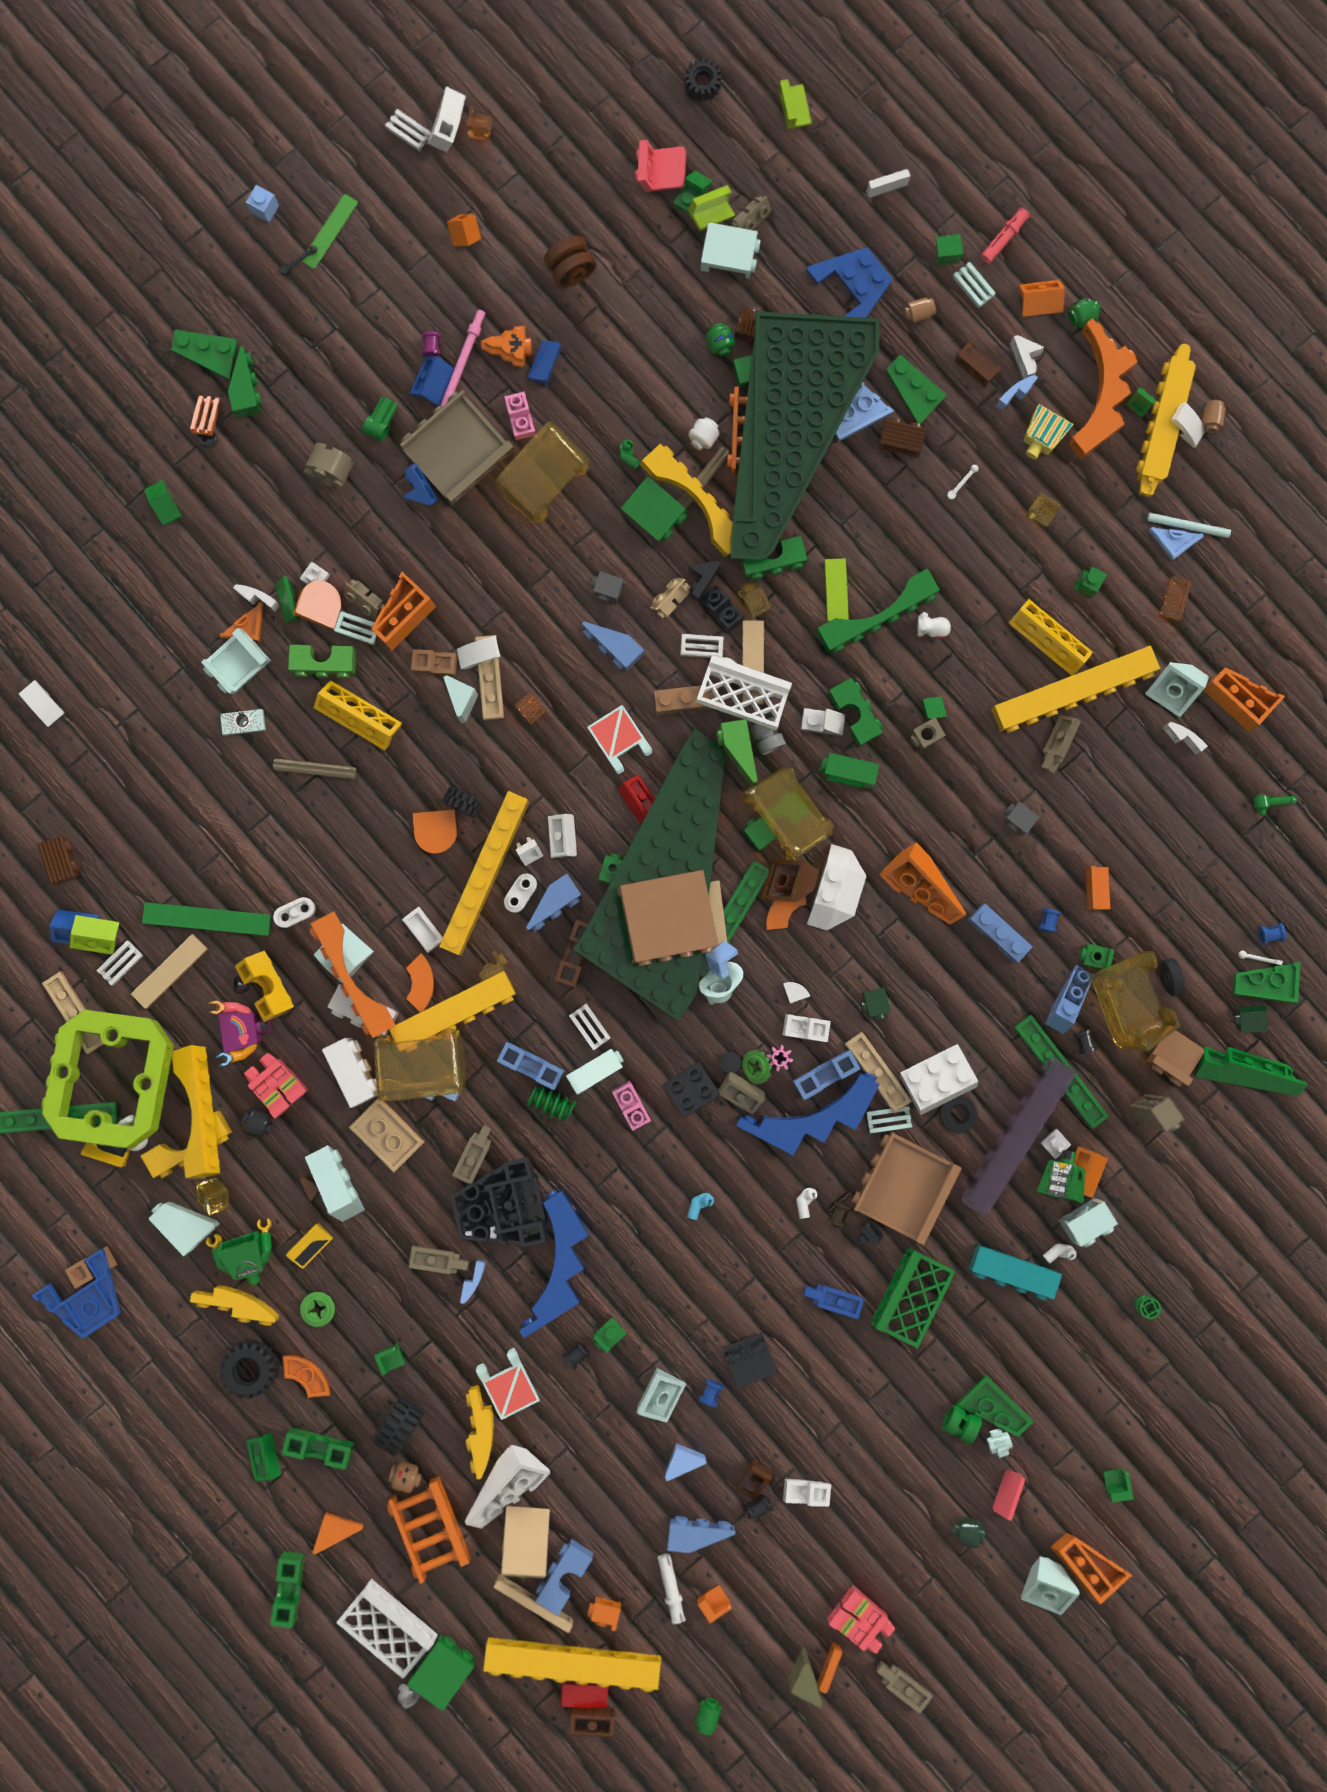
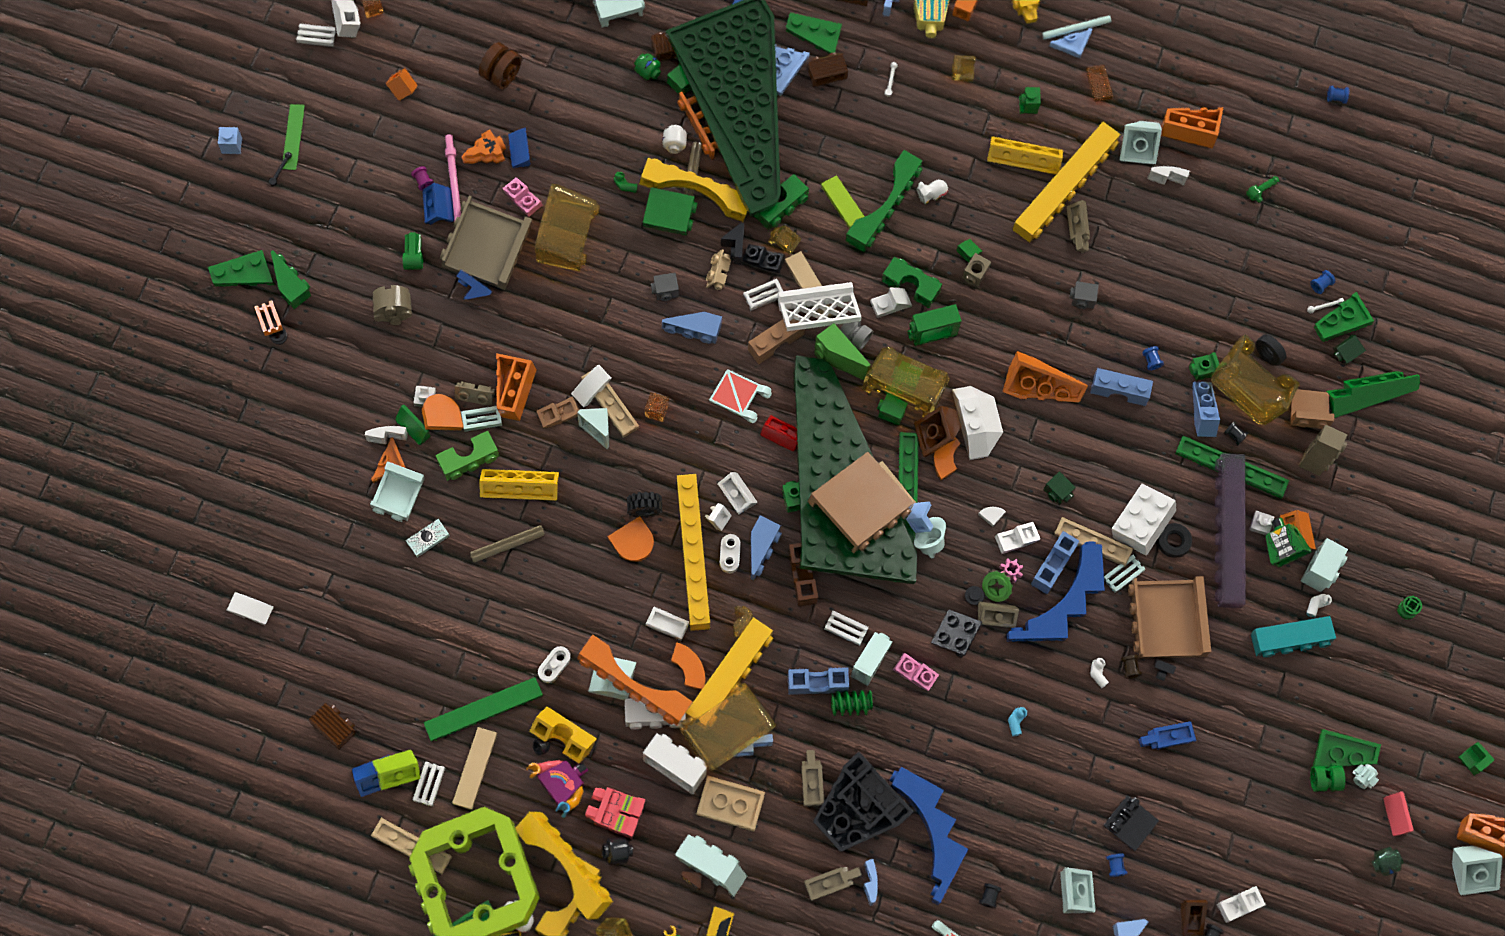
camera: 30 degrees left, 15 degrees down
green slope [144,480,182,526] -> none
green bracket [593,1316,627,1353] -> none
green fence [870,1247,956,1348] -> none
orange panel [1085,866,1110,910] -> none

